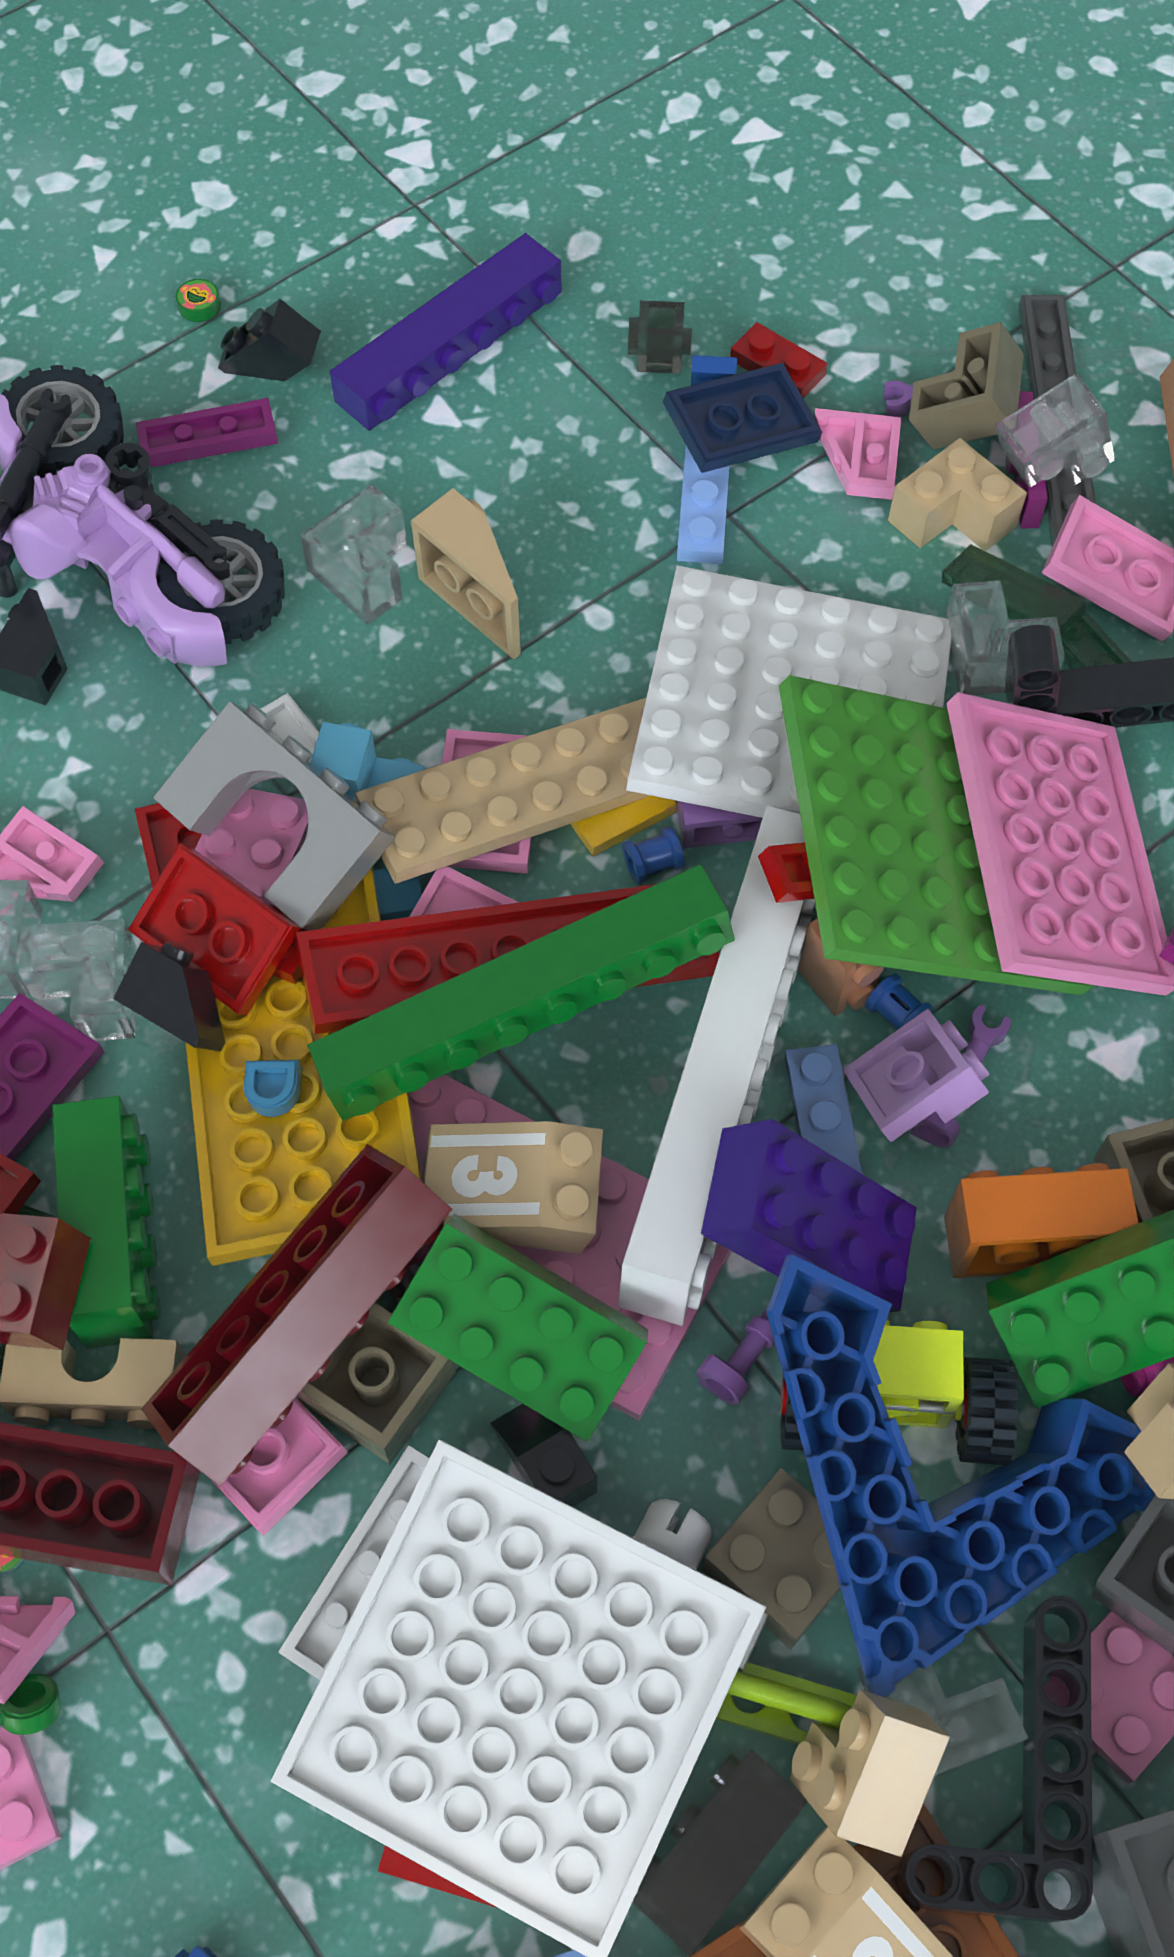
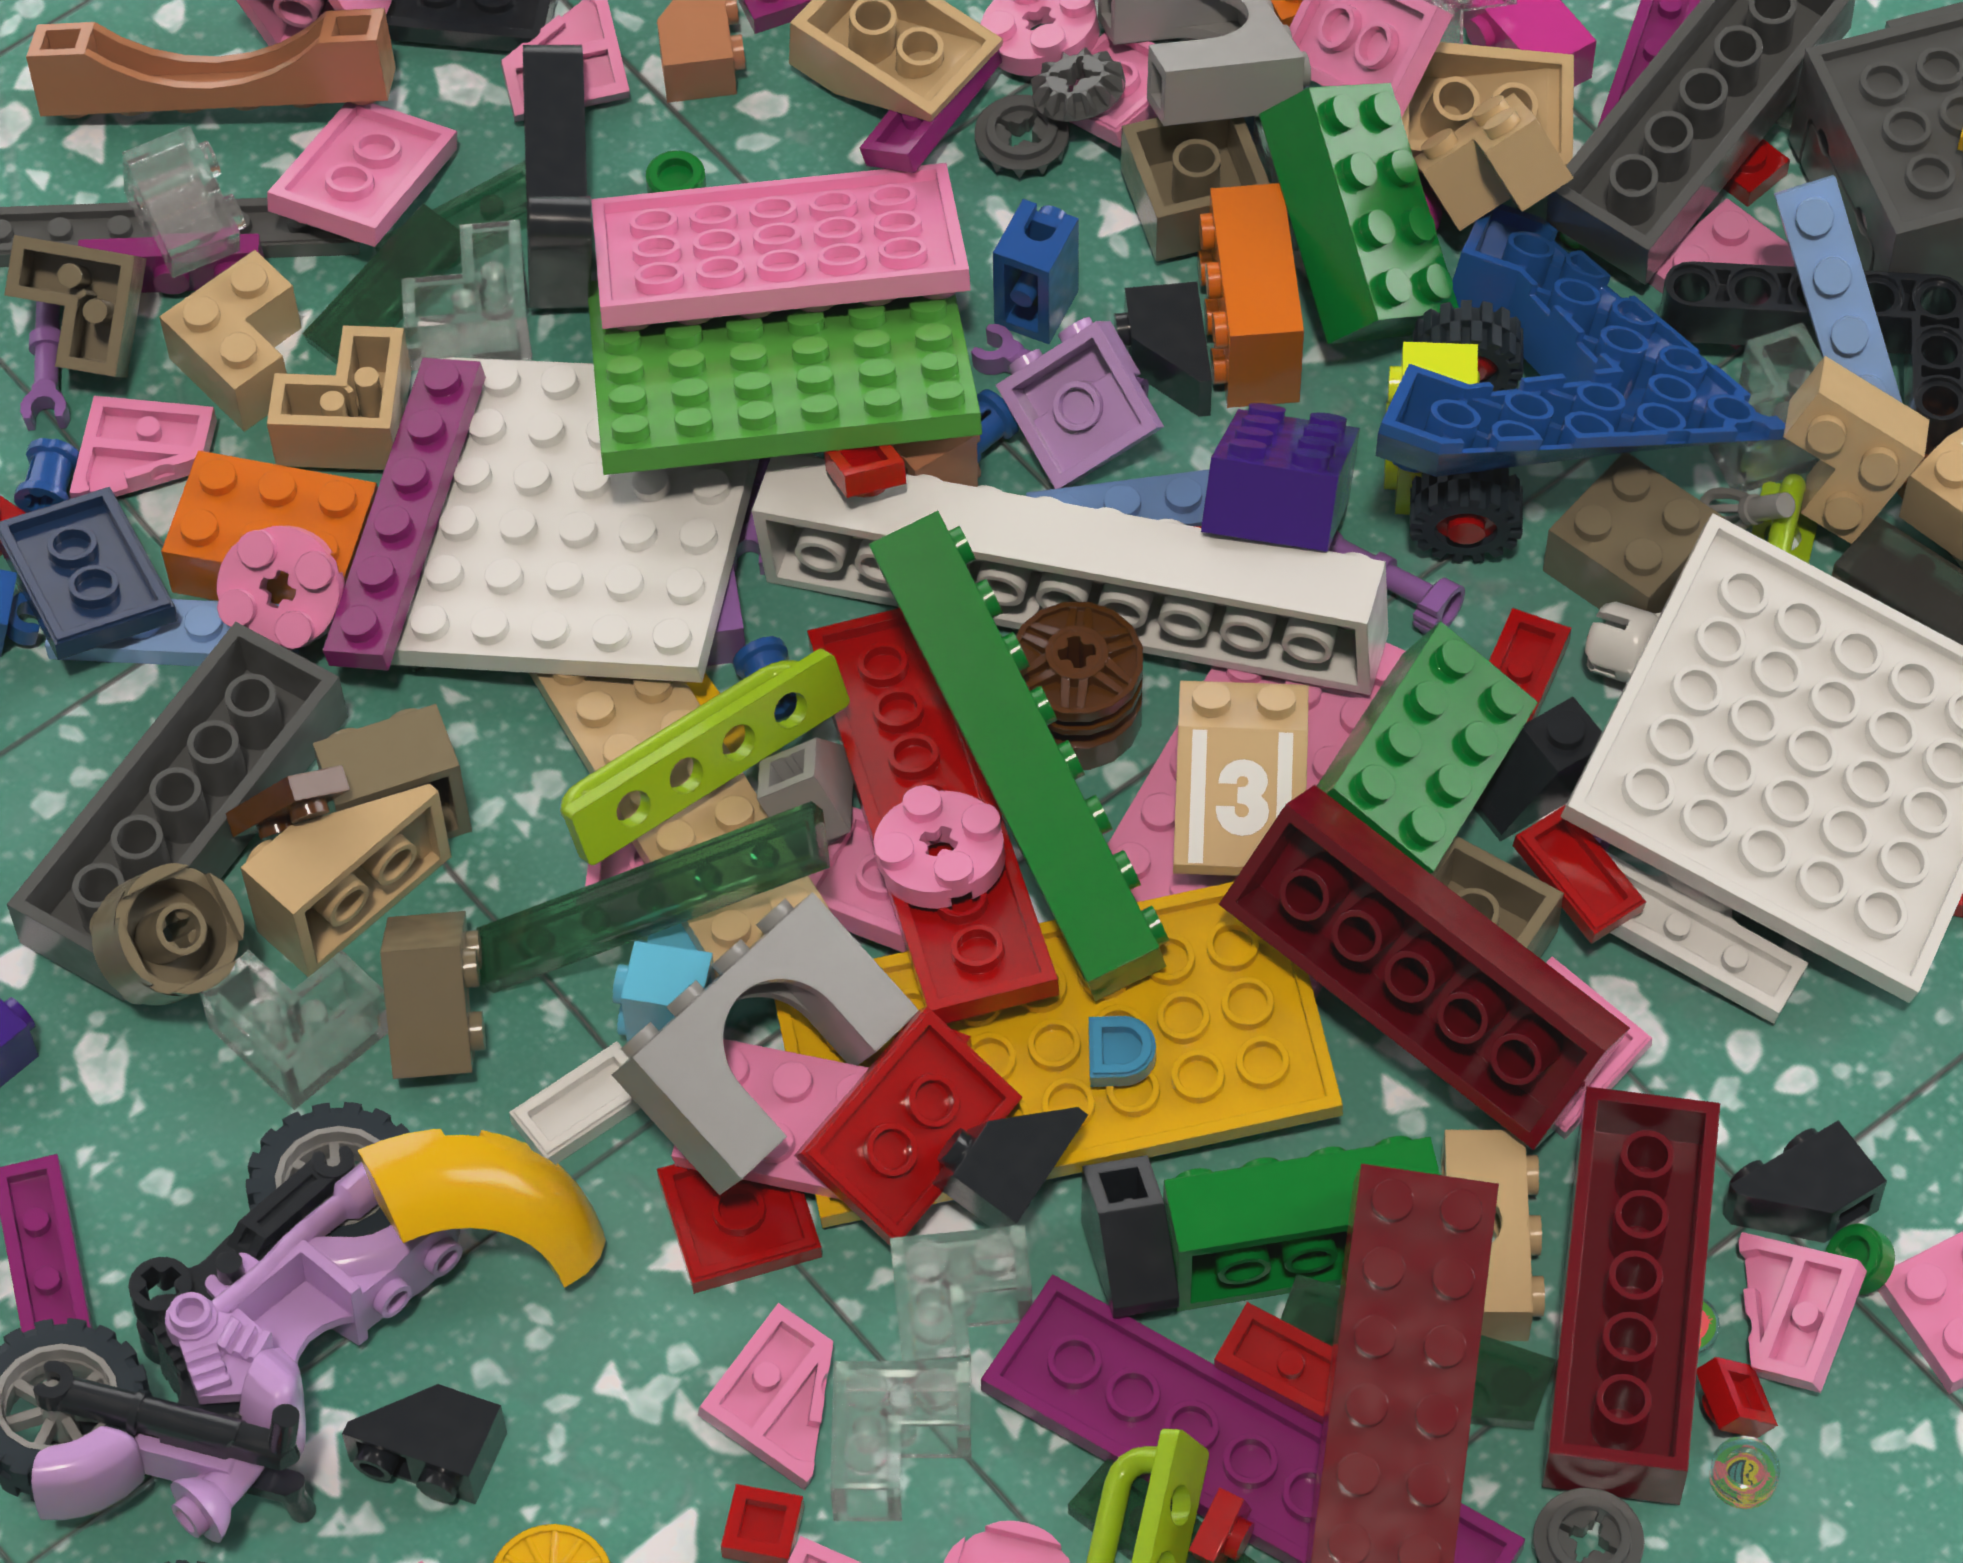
camera: 90 degrees left, 5 degrees down
none -> dark grey brick [7,621,348,1001]
none -> blue bush [14,438,79,513]
none -> dark tan brick [89,863,244,1005]
none -> orange brick [161,450,378,604]
none -> bright pink plate [217,526,345,651]
none -> reddish brown plate [226,765,350,842]
none -> tan brick [267,325,412,470]
none -> dark tan brick [313,704,472,839]
none -> magenta plate [323,358,486,671]
none -> yellow brick [357,1129,606,1288]
none -> dark tan brick [380,911,486,1079]
none -> clear green tile [476,801,830,993]
none -> lime piece [560,648,850,865]
none -> green tile [646,151,706,193]
none -> light grey slope [757,738,853,854]
none -> bright pink plate [874,785,1006,909]
none -> blue brick [993,199,1079,344]
none -> reddish brown wheel [1016,602,1143,770]
none -> black slope [1081,1155,1179,1318]
none -> black slope [1114,282,1212,417]
none -> red plate [1489,608,1572,723]
none -> red tile [1512,805,1646,944]
none -> light grey piece [1700,487,1795,530]
none -> black slope [1723,1120,1887,1243]
none -> light blue plate [1774,175,1902,403]

